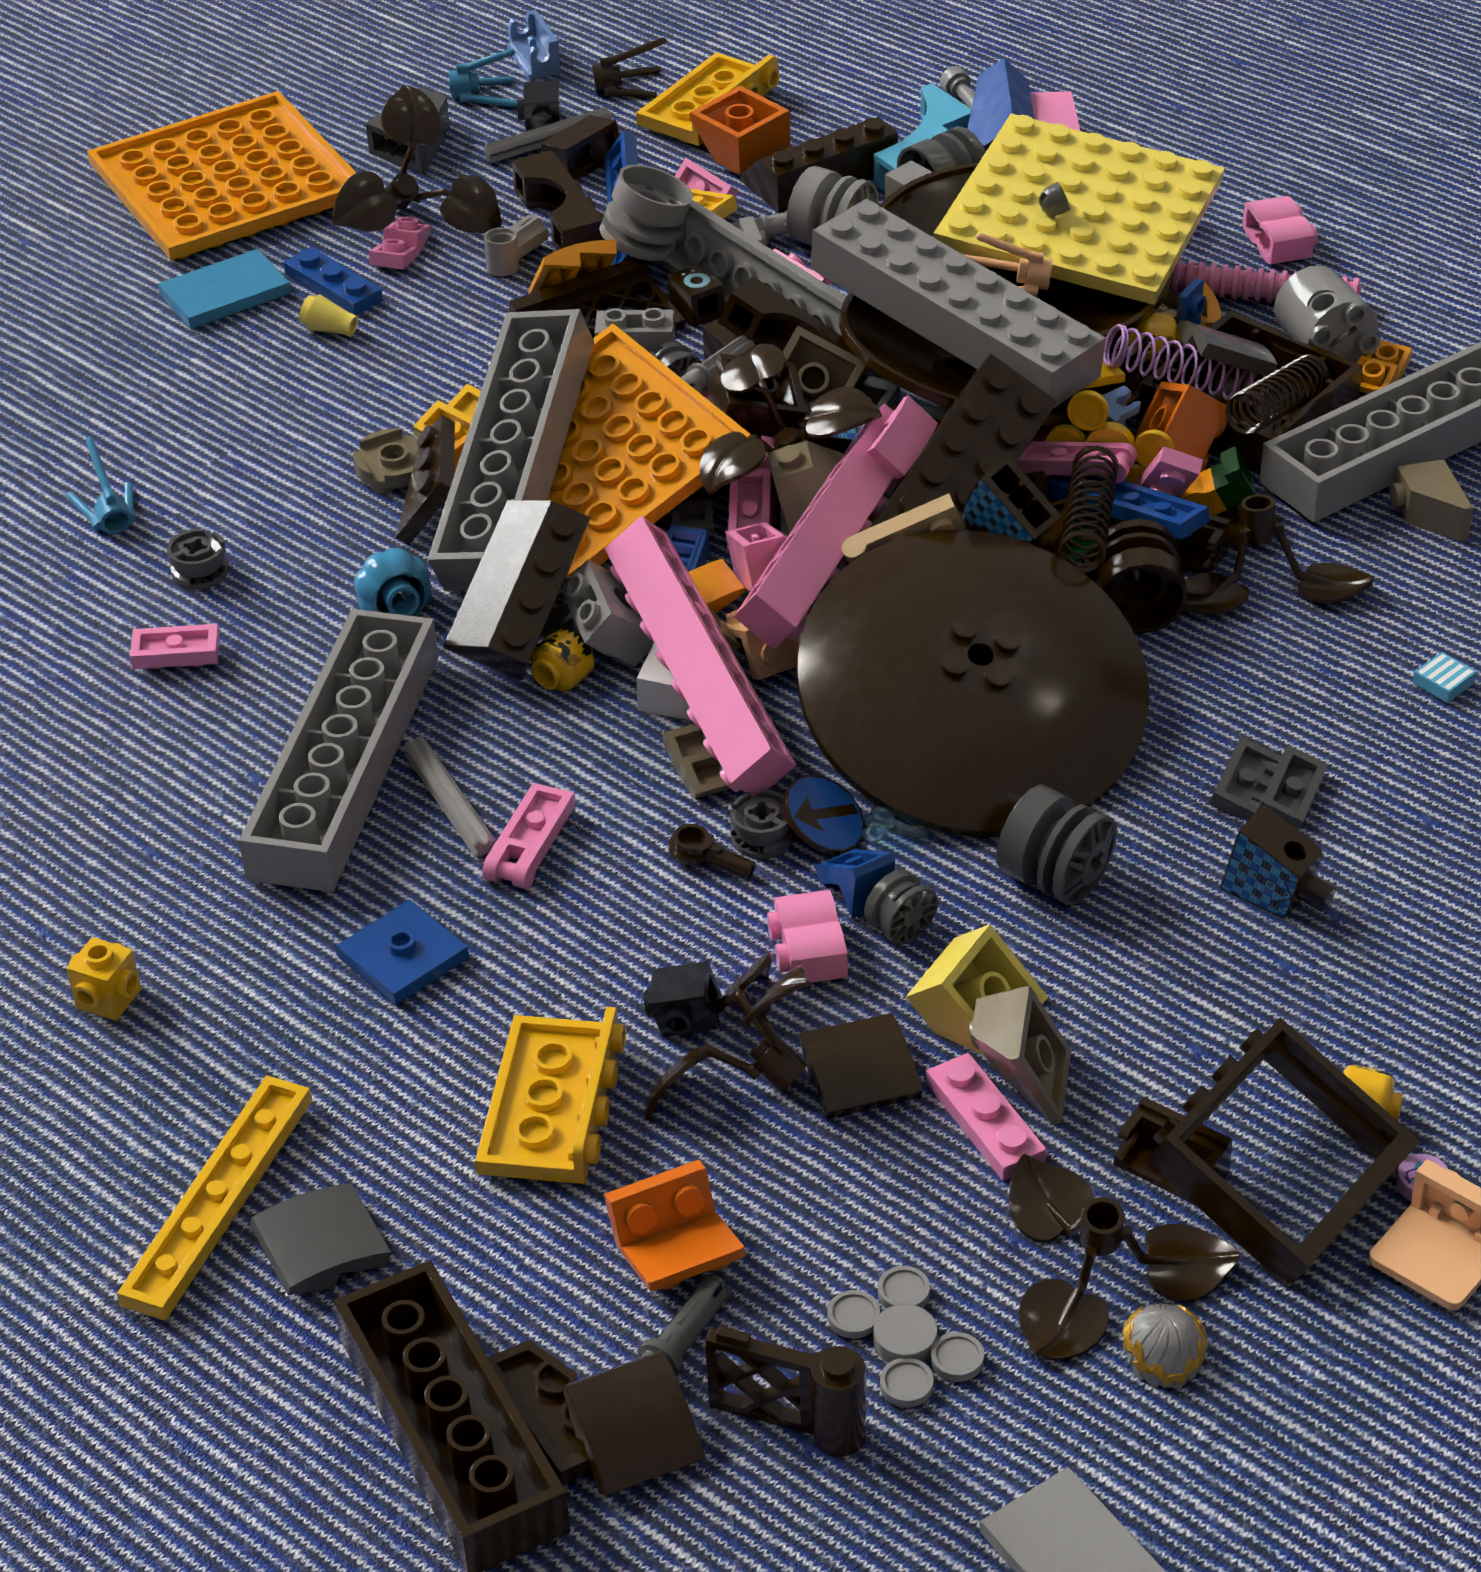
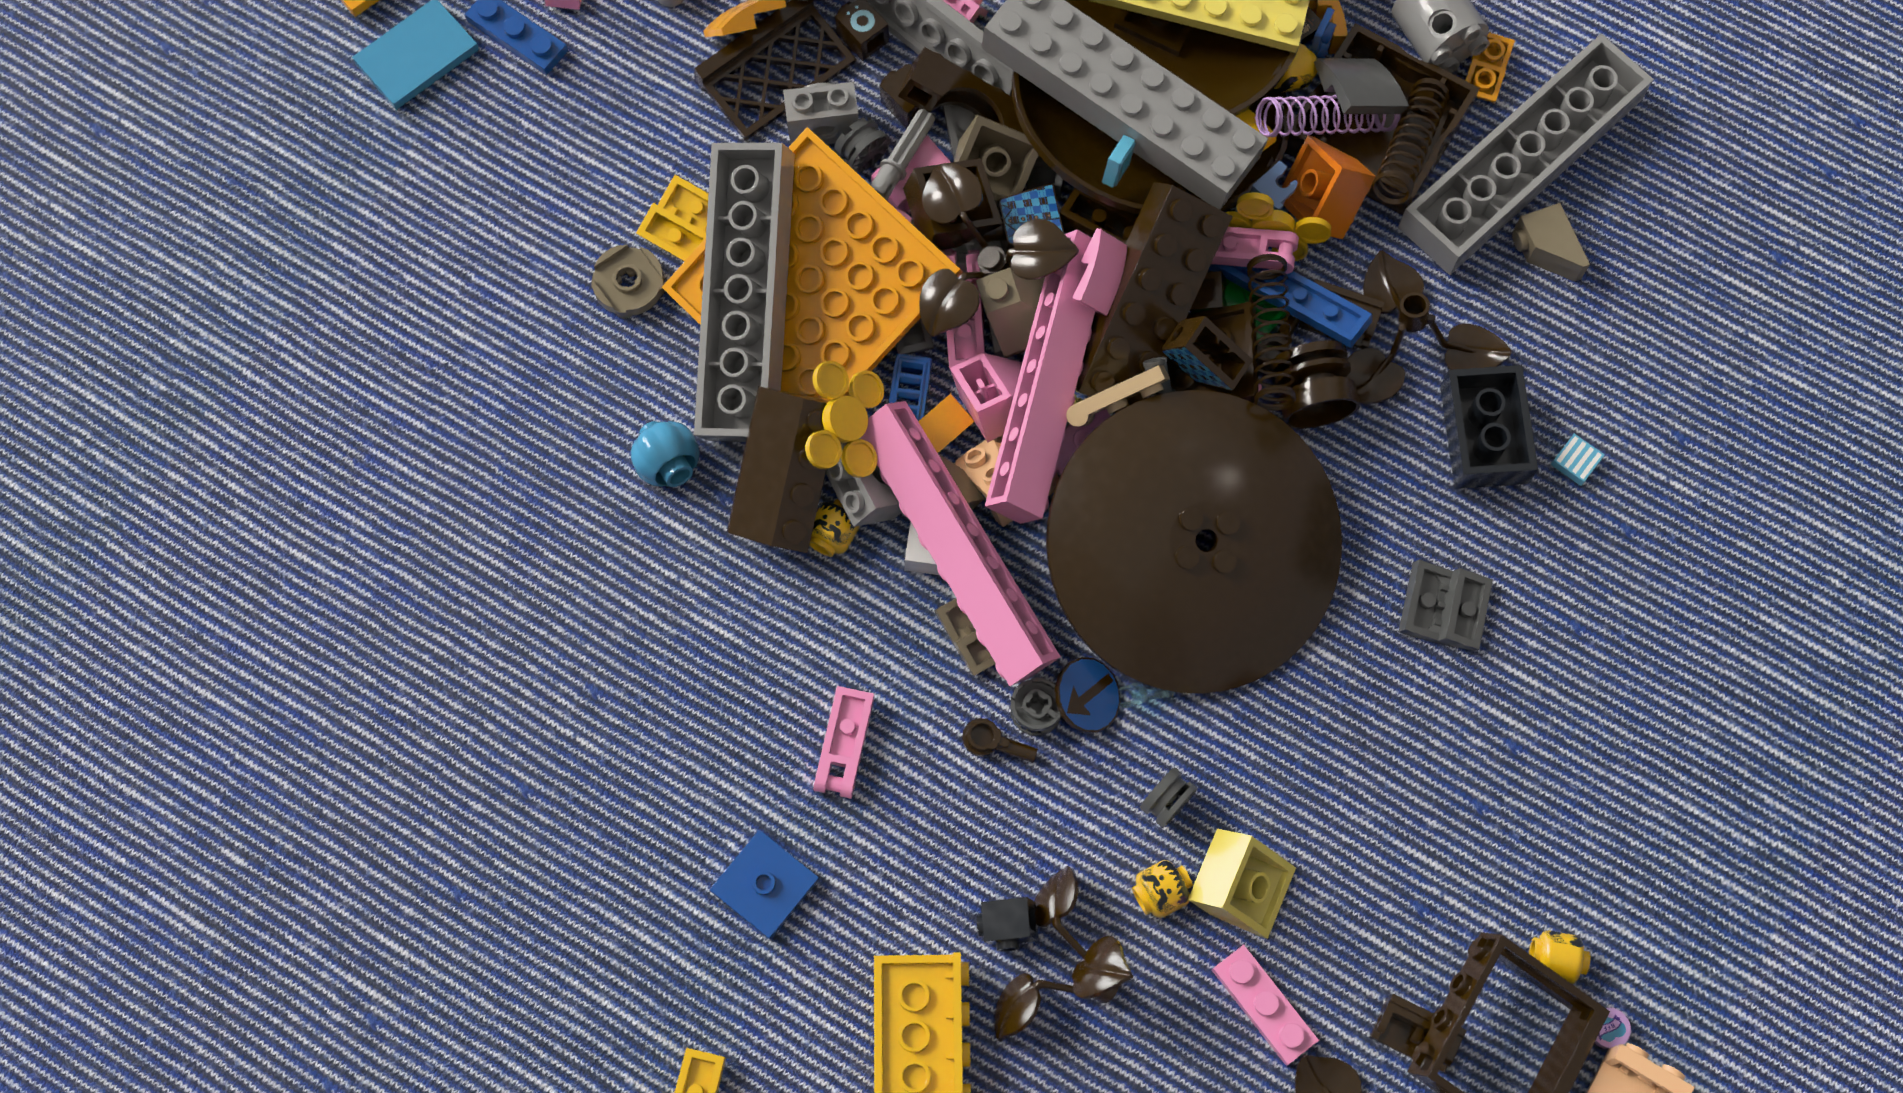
camera: 10 degrees left, 30 degrees up
yellow brick [66,937,141,1021] -> none
dark azure plant [67,436,137,534] -> none
bright pink plate [130,624,220,669] -> none
dark grey wheel [167,529,229,590] -> none
light grey brick [239,609,439,892] -> none
light yellow cone [299,294,358,337] -> none
dark brown wing [395,415,455,545] -> none
light grey axle [404,737,494,858] -> none
bright pink brick [767,890,848,983] -> none
dark brown slope [798,1013,923,1119] -> none
blue slope [815,849,896,918] -> none
light nougat plant [964,233,1052,297] -> none
dark tan slope [969,985,1071,1125] -> none
dark grey wheel [996,784,1117,906] -> none
bright pink plate [1135,446,1203,498] -> none
dark green leg [1180,446,1256,515] -> none
torso [1220,804,1336,918] -> none
none -> yellow piece [805,361,884,478]
none -> medium azure tile [1102,135,1136,188]
none -> yellow head [1132,860,1193,918]
none -> black brick [1440,365,1538,489]

